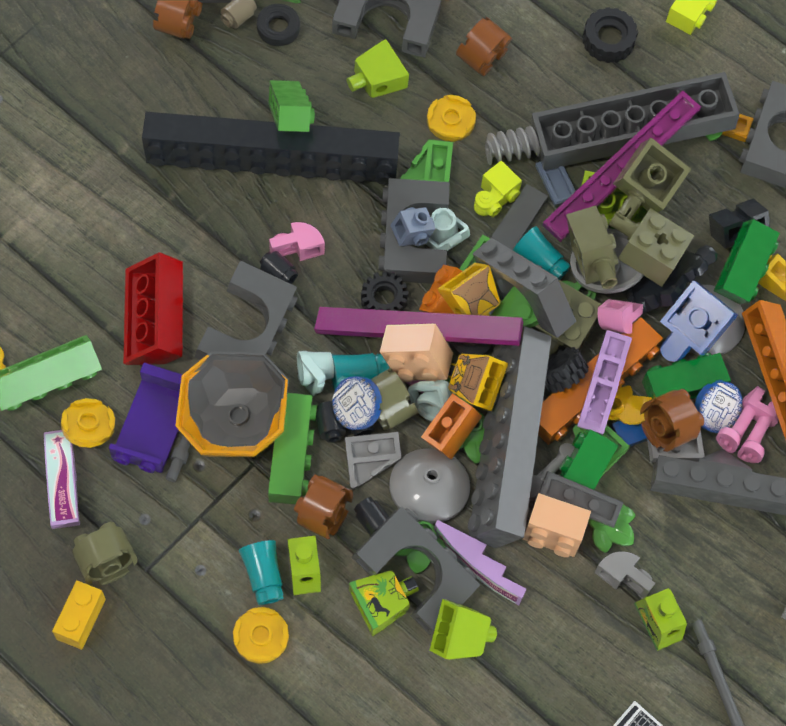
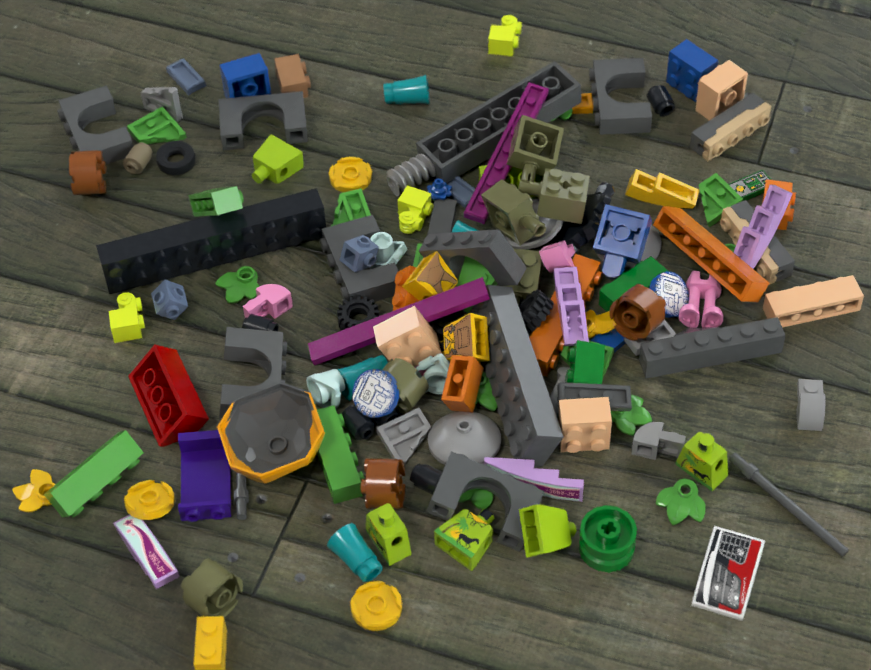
camera: 15 degrees left, 15 degrees down
dark orange brick [456,17,512,76] -> none
black tyre [582,7,638,63] -> none
black brick [709,198,770,249] -> none
green brick [714,219,780,305] -> none
none -> neon yellow brick [109,292,145,343]
none -> sand blue brick [151,279,188,320]
none -> bright green plate [215,266,260,303]
none -> teal plant [383,75,430,104]
none -> blue plant [427,178,452,200]
none -> green wheel [579,505,637,573]
none -> bright green plate [656,479,706,526]

